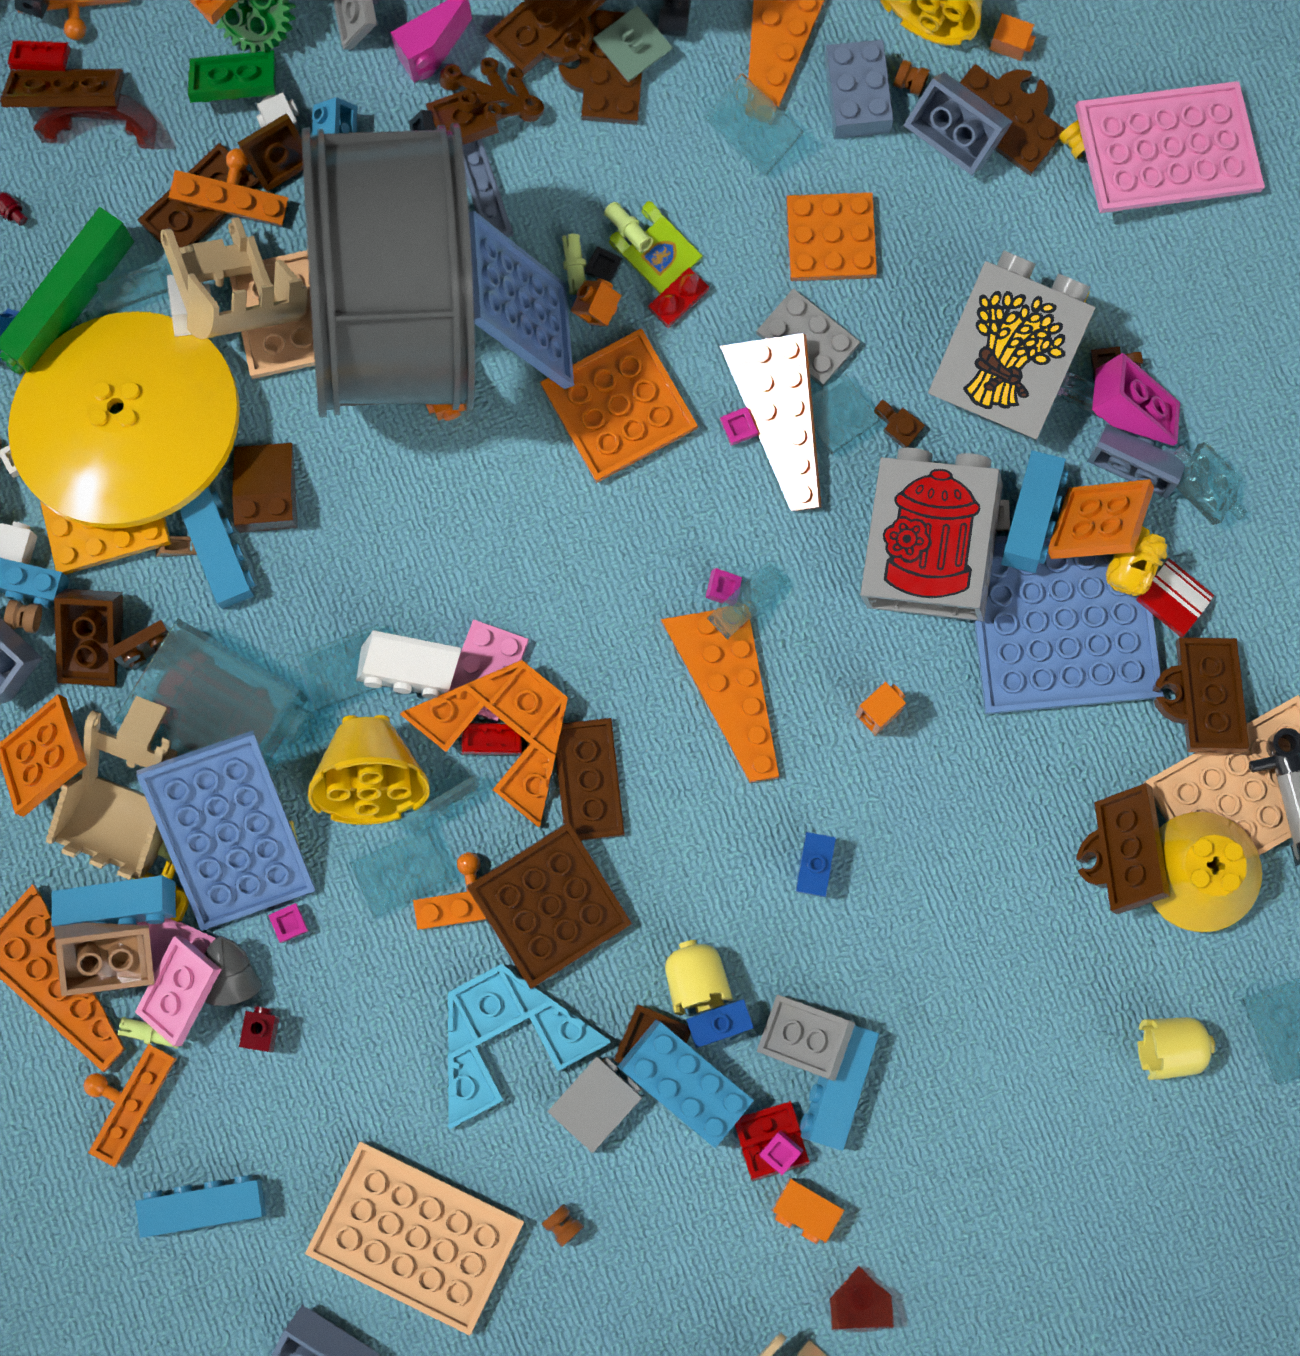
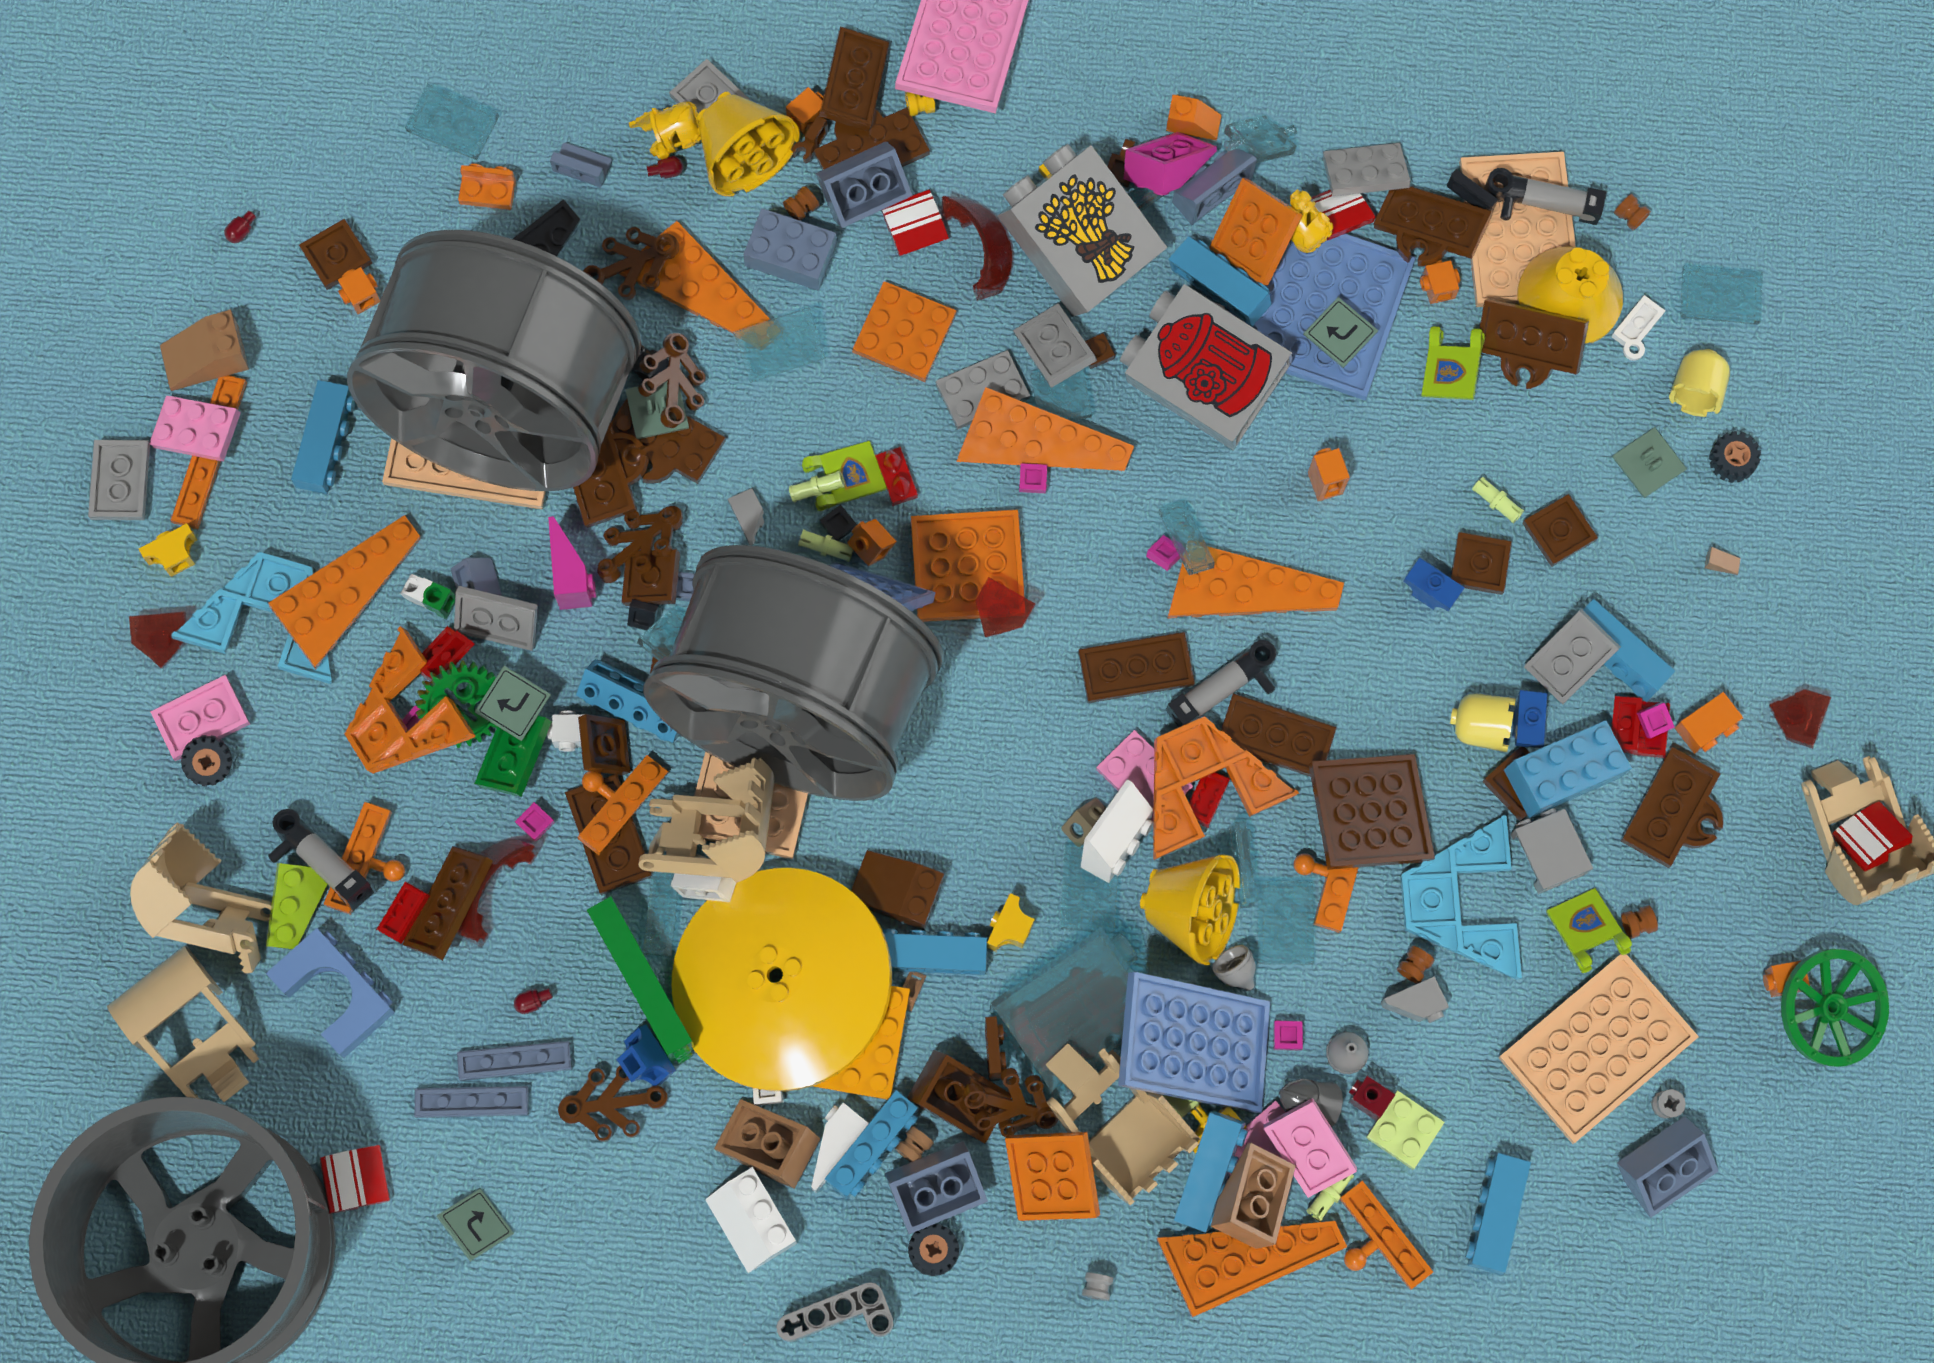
camera: 70 degrees left, 5 degrees down
none -> sand green piece [475,666,551,741]
none -> dark pink plate [515,802,555,842]
none -> reddish brown plant [638,333,706,428]
none -> light grey slope [728,488,764,546]
none -> reddish brown plate [791,116,829,164]
none -> reddish brown tile [819,26,889,131]
none -> slope [881,189,949,256]
none -> clear red windscreen [941,196,1012,301]
none -> reddish brown plant [962,1068,1059,1137]
none -> clear red plate [975,577,1036,638]
none -> yellow brick [987,893,1035,952]
none -> light grey plate [1013,304,1097,388]
none -> dark tan bracket [1061,798,1106,848]
none -> reddish brown tile [1078,632,1195,703]
none -> orange slope [1166,95,1221,140]
none -> piece [1166,640,1276,728]
none -> light grey helmet [1212,945,1256,991]
none -> sand green piece [1303,297,1378,368]
none -> light grey plate [1323,143,1410,197]
none -> light grey helmet [1326,1032,1369,1074]
none -> yellowish green plate [1366,1090,1445,1170]
none -> light grey slope [1381,976,1449,1023]
none -> dark orange wheel [1396,946,1435,984]
none -> orange brick [1420,260,1460,304]
none -> lime flag [1421,326,1485,400]
none -> black tile [1447,169,1498,212]
none -> reddish brown plate [1450,532,1512,595]
none -> yellowish green pin [1472,477,1524,524]
none -> reddish brown plate [1522,494,1598,567]
none -> lime flag [1546,888,1632,973]
none -> white hinge [1611,295,1665,361]
none -> sand green piece [1612,427,1687,498]
none -> reddish brown plate [1620,747,1723,868]
none -> light grey wheel [1651,1089,1686,1119]
none -> medium nougat piece [1704,547,1741,575]
none -> black wheel [1709,431,1761,483]

